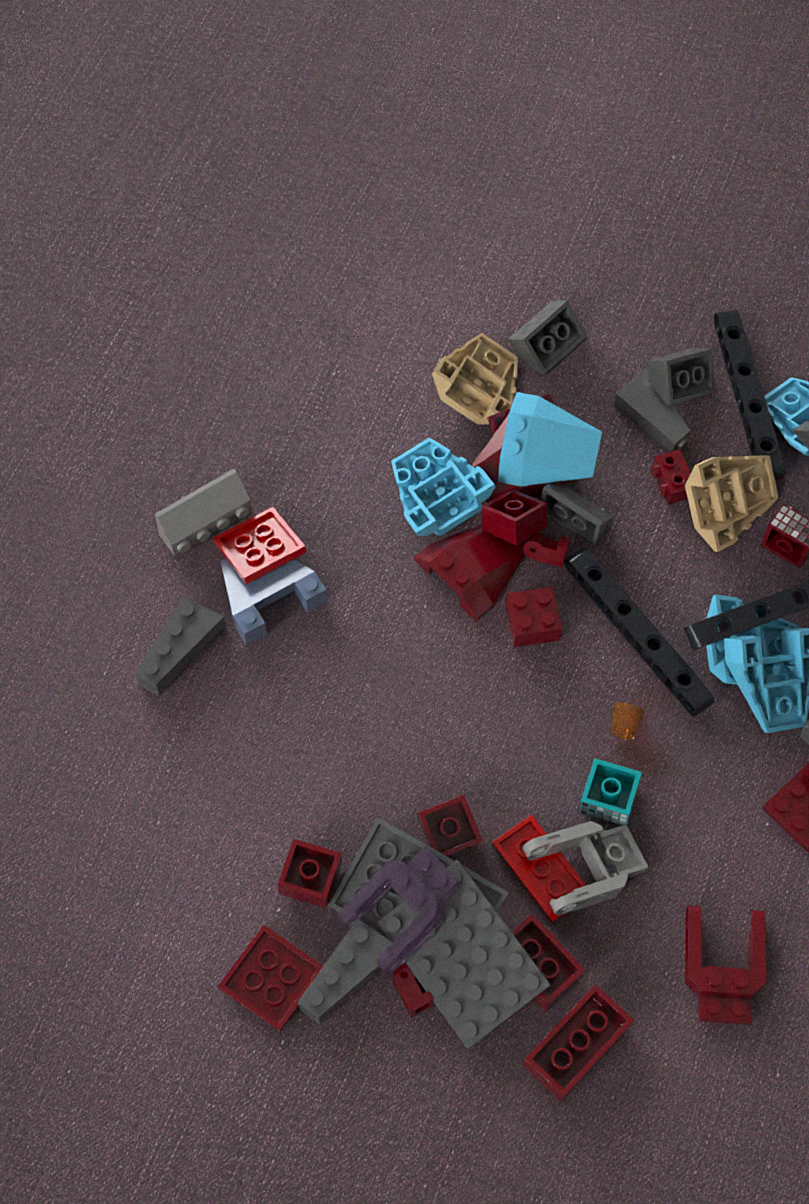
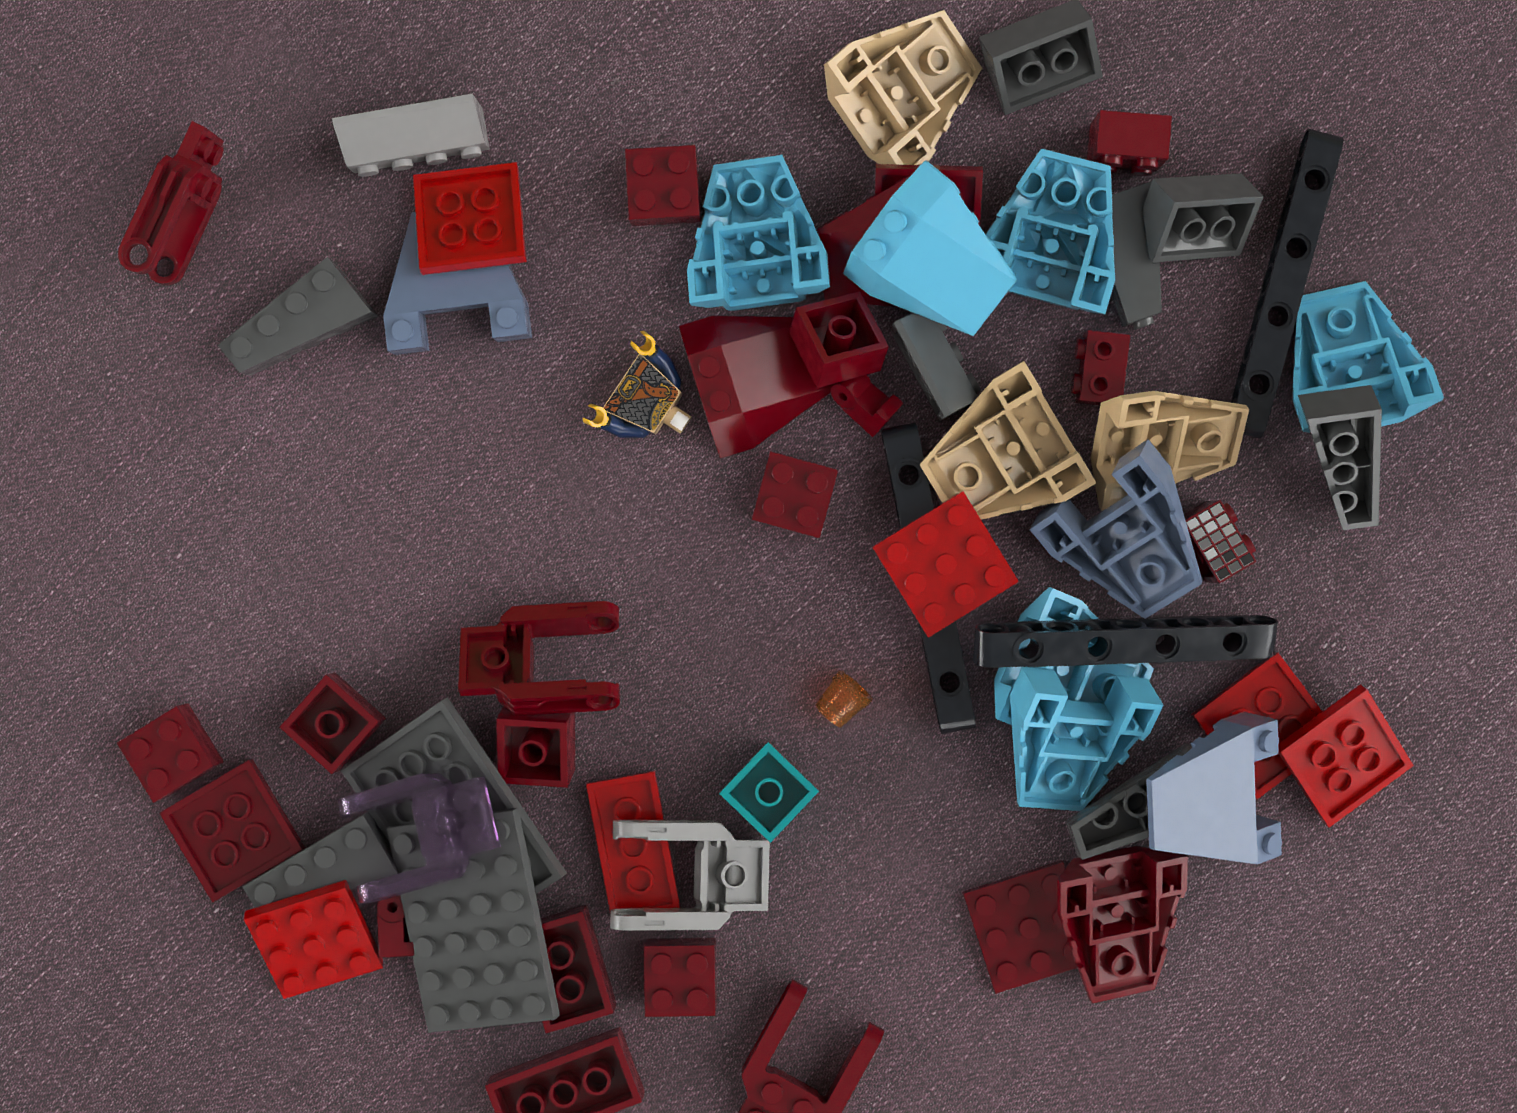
camera: 25 degrees right, 25 degrees up
none -> dark red brick [117,703,224,803]
none -> dark red plate [118,121,224,286]
none -> red plate [244,880,383,999]
none -> dark red plate [458,601,620,716]
none -> torso [582,331,692,438]
none -> dark red brick [625,145,701,226]
none -> dark red brick [644,938,717,1017]
none -> red plate [872,491,1019,638]
none -> tan wedge [919,361,1096,520]
none -> medium azure wedge [985,149,1115,315]
none -> sand blue wedge [1029,439,1202,619]
none -> dark red brick [1087,110,1172,176]

